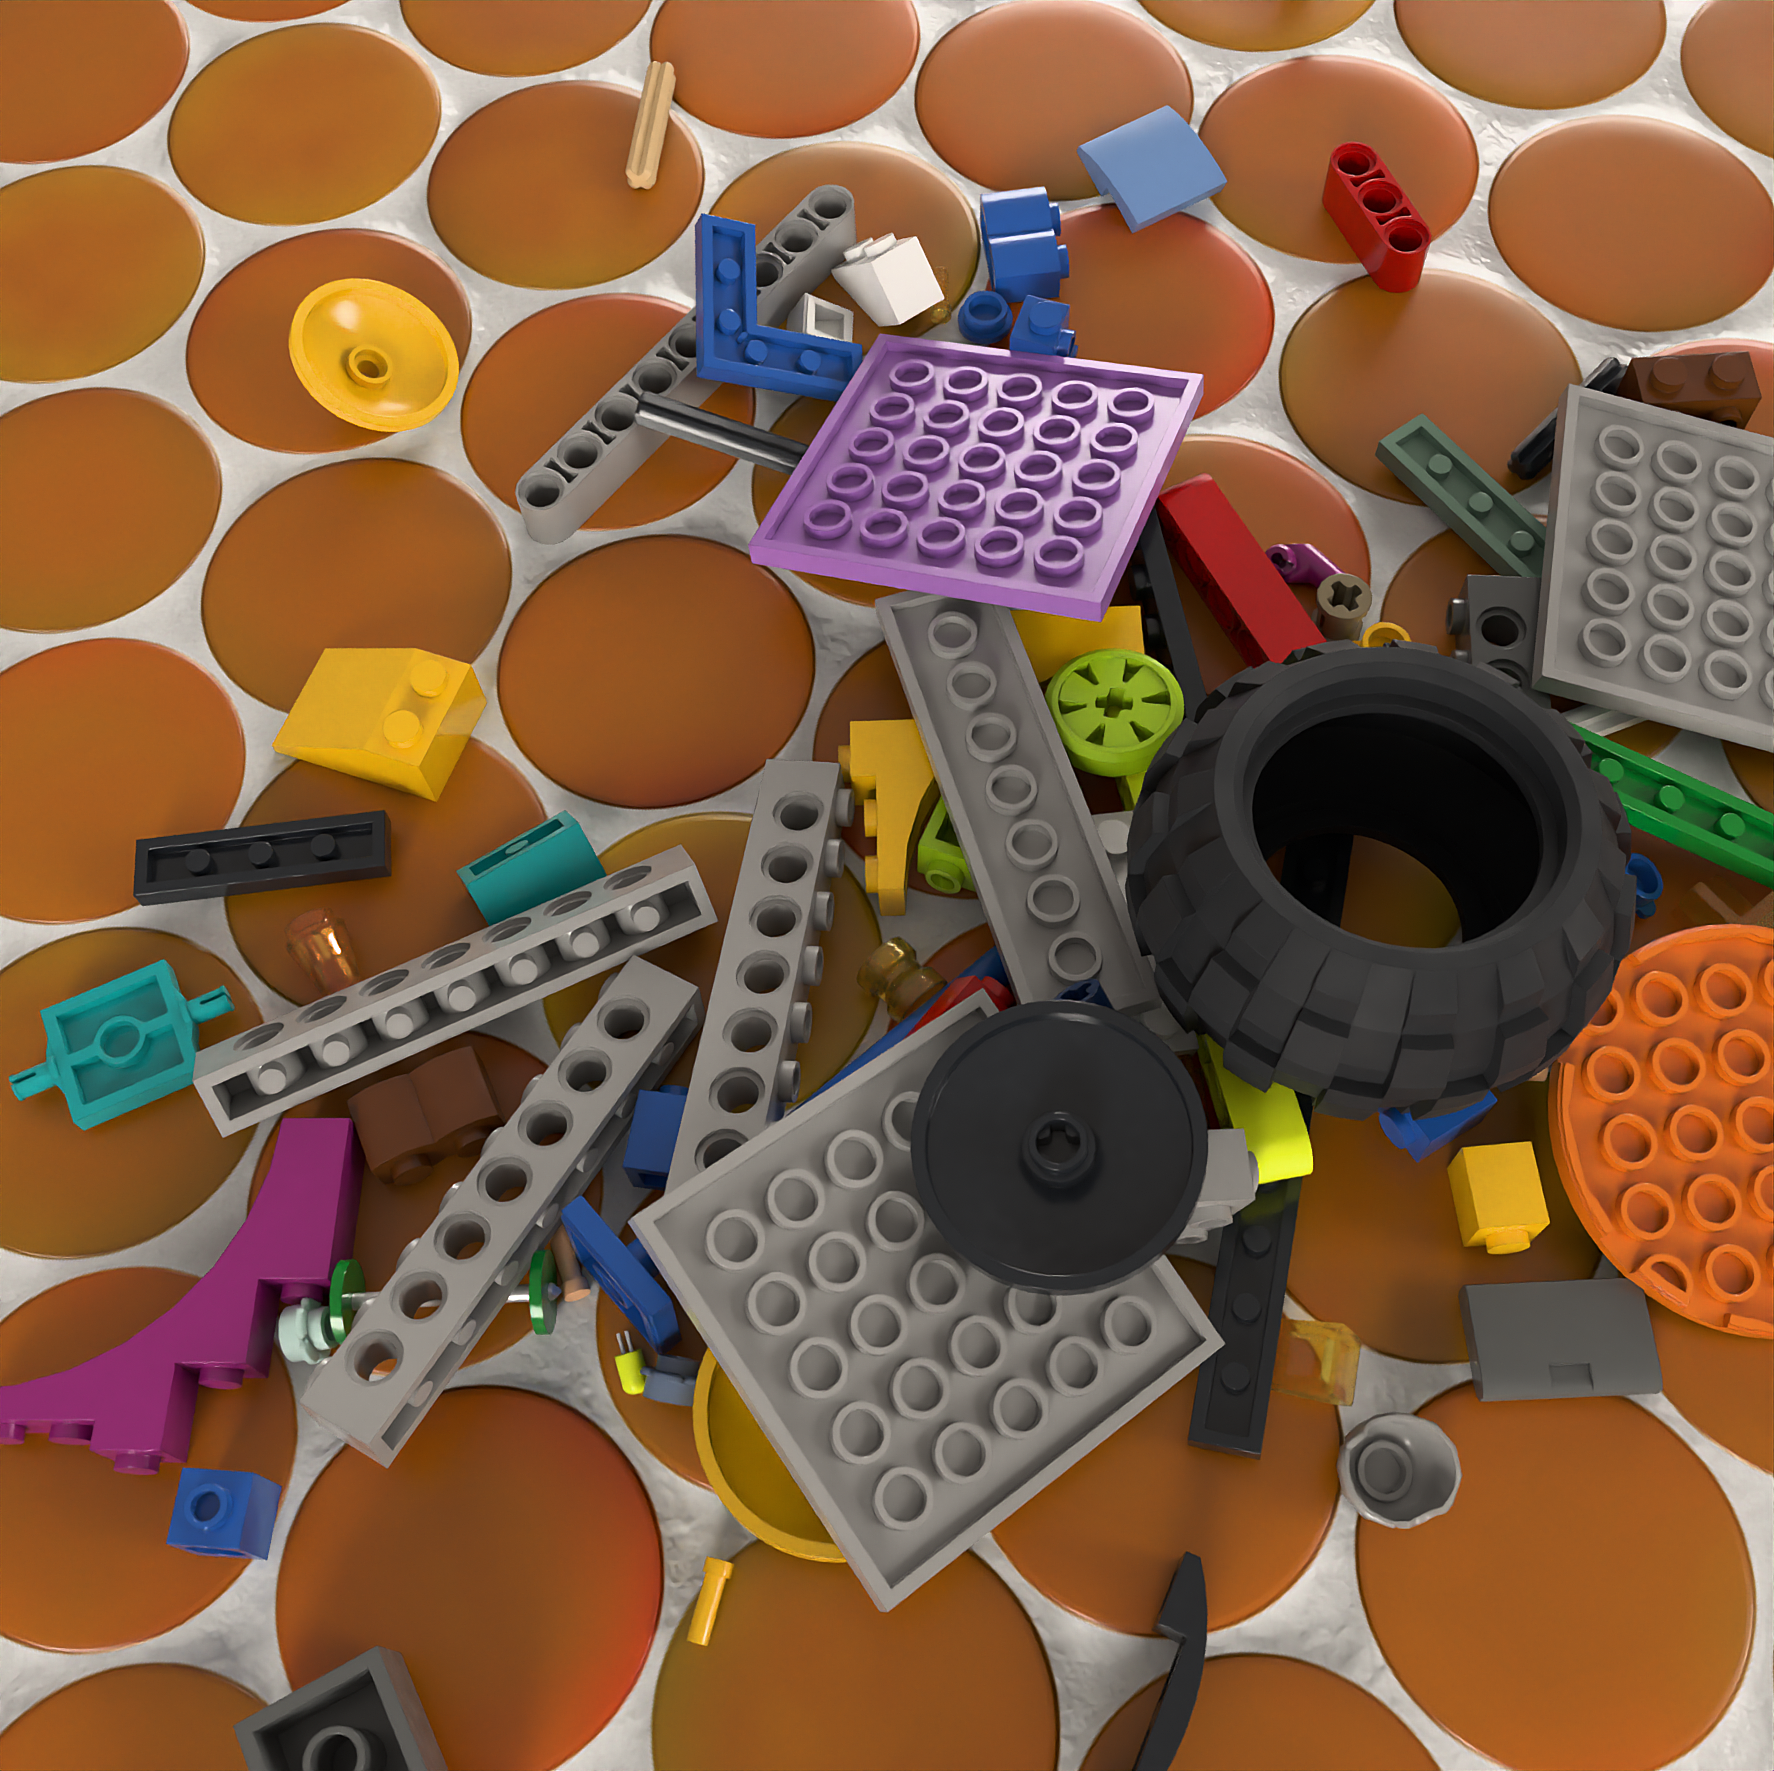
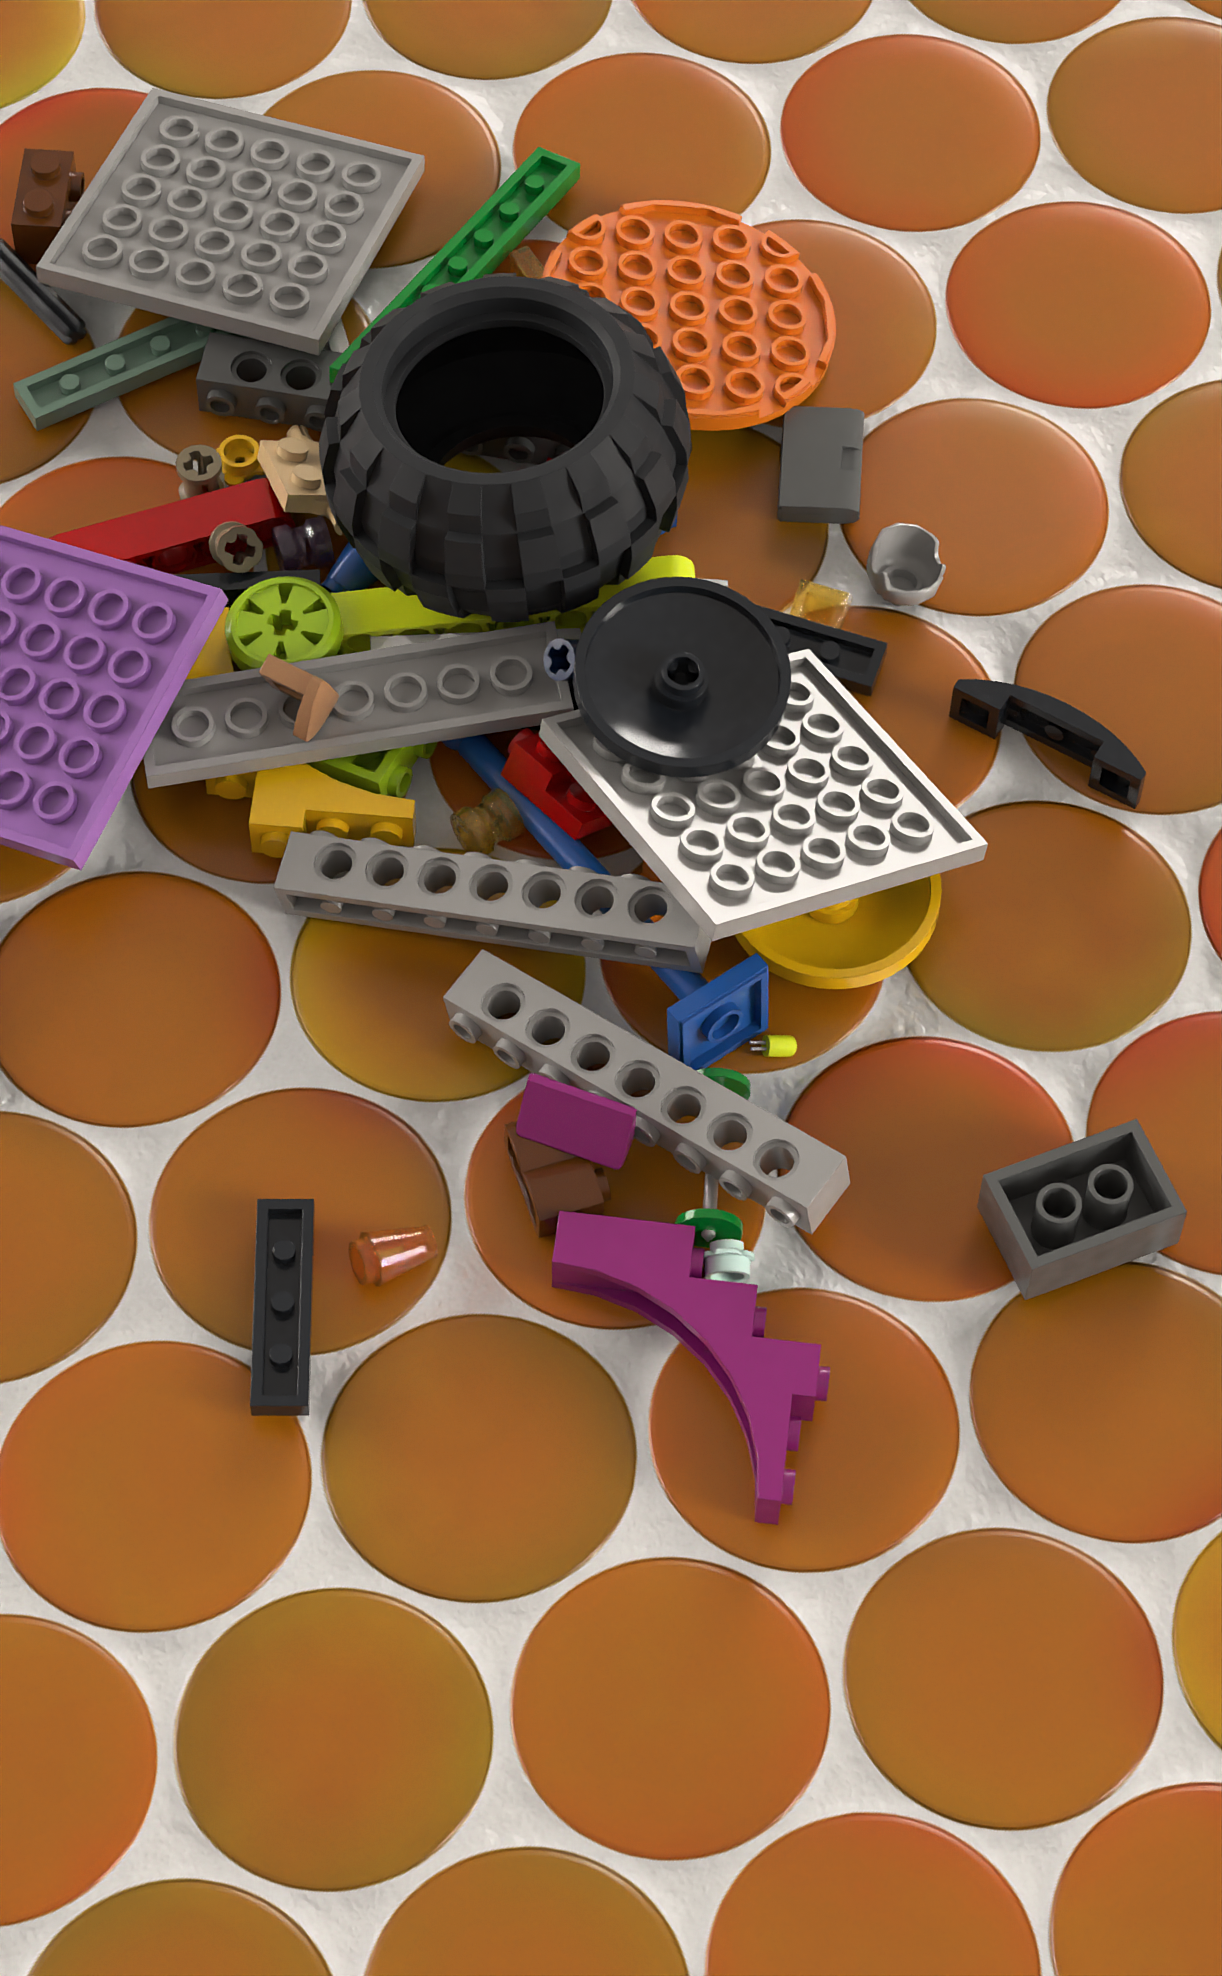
camera: 90 degrees left, 5 degrees down
teal plate [9,959,235,1130] -> none
blue brick [166,1467,282,1560] -> none
light grey brick [192,844,718,1138] -> none
yellow slope [272,648,487,802] -> none
teal panel [456,810,607,926] -> none
blue brick [622,1085,689,1191] -> none
sand blue plate [640,1354,700,1406] -> none
yellow piece [686,1556,734,1646] -> none
magenta arm [1265,543,1346,589] -> none
yellow brick [1447,1141,1550,1255] -> none
none -> dark tan bush [209,521,263,573]
none -> medium nougat tile [259,654,339,742]
none -> magenta slope [516,1073,637,1169]

